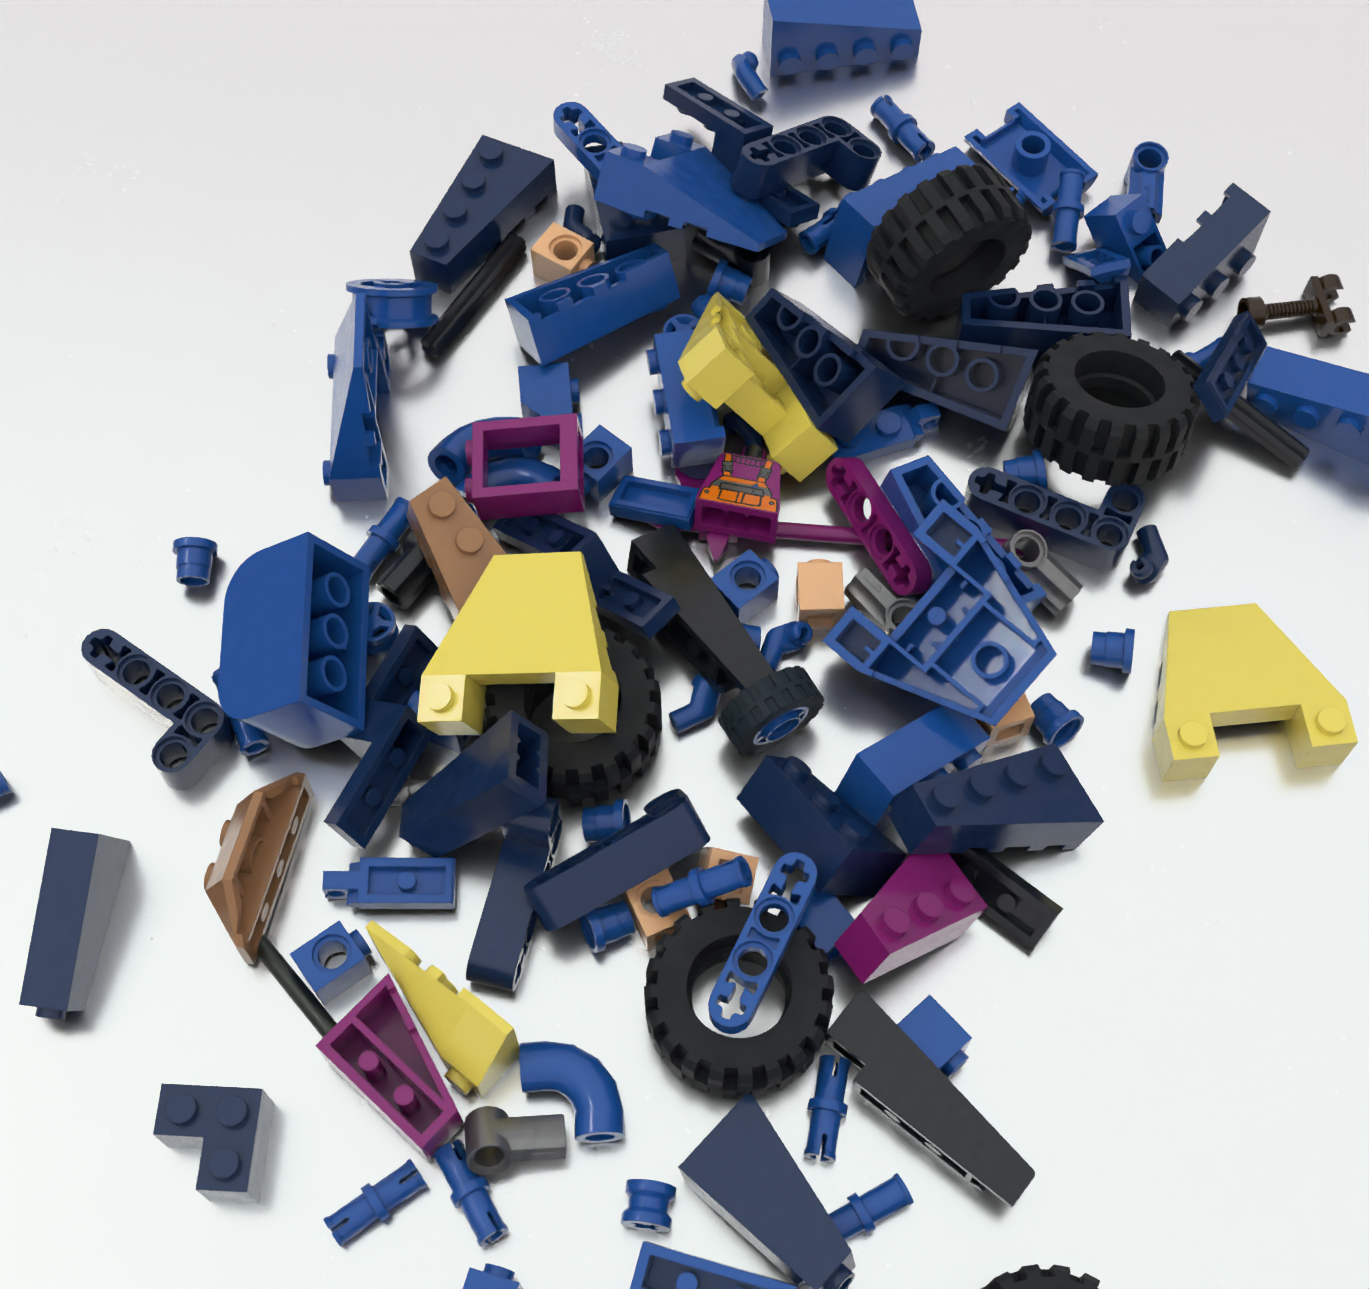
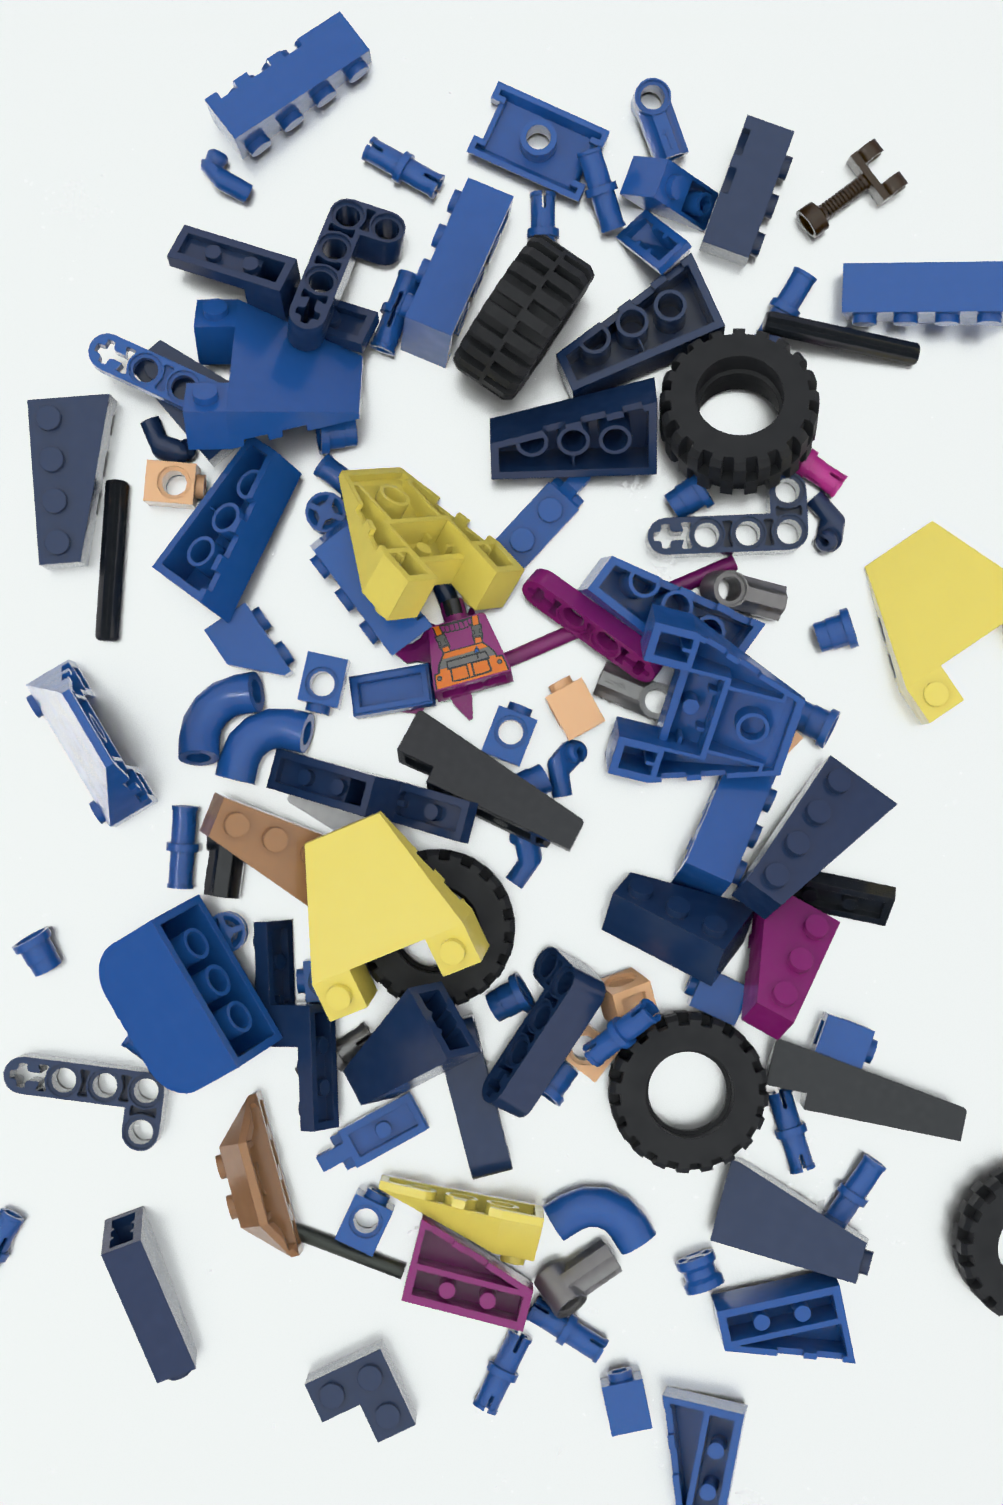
camera: 30 degrees left, 25 degrees up
blue wheel [346,279,438,329] -> none
magenta window [465,413,585,520] -> none
blue beam [708,852,817,1034] -> none
black wheel [718,666,825,756] -> none
dark blue wedge [745,288,907,443] -> none
dark blue tile [1193,311,1267,423] -> none
none -> dark pink pin [796,448,848,498]

